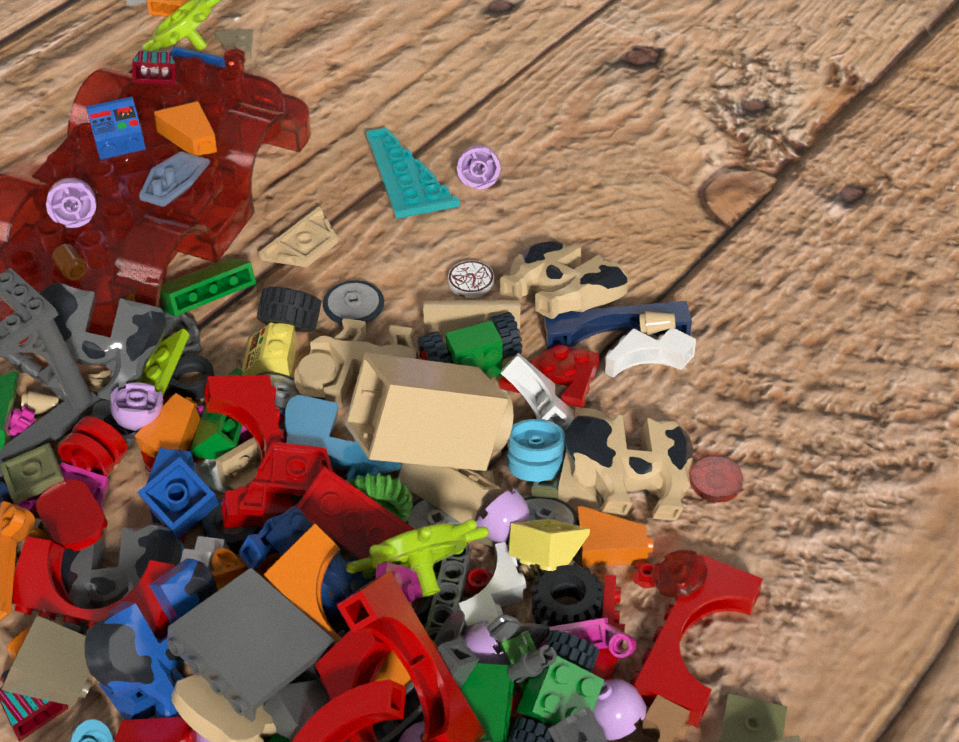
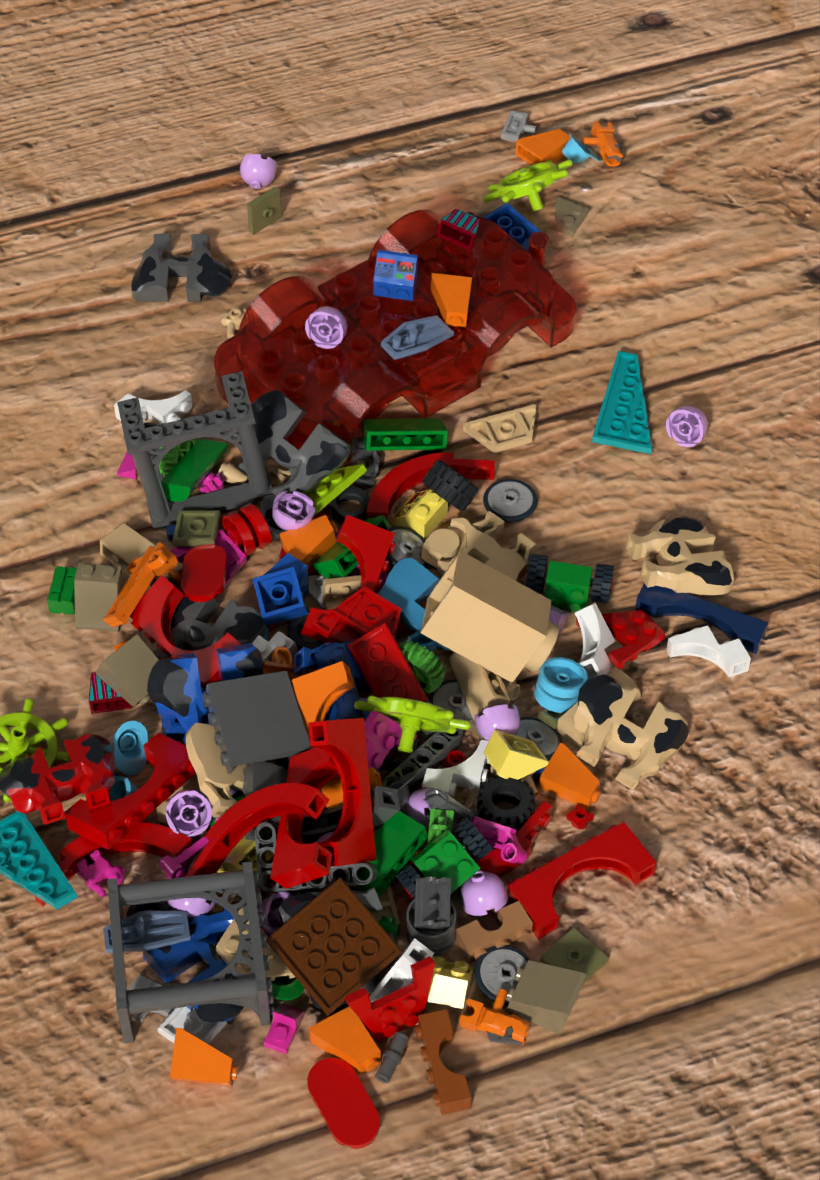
camera: 30 degrees right, 5 degrees up
reddish brown brick [52,244,86,280] -> none
tan brick [423,300,520,335] -> none
white tile [448,260,494,298] -> none
dark grey pin [508,645,557,683] -> none
tan cone [640,311,676,335] -> none
clear red tile [651,550,708,598] -> none
clear red tile [690,456,743,503] -> none
none -> red arch [366,452,495,521]

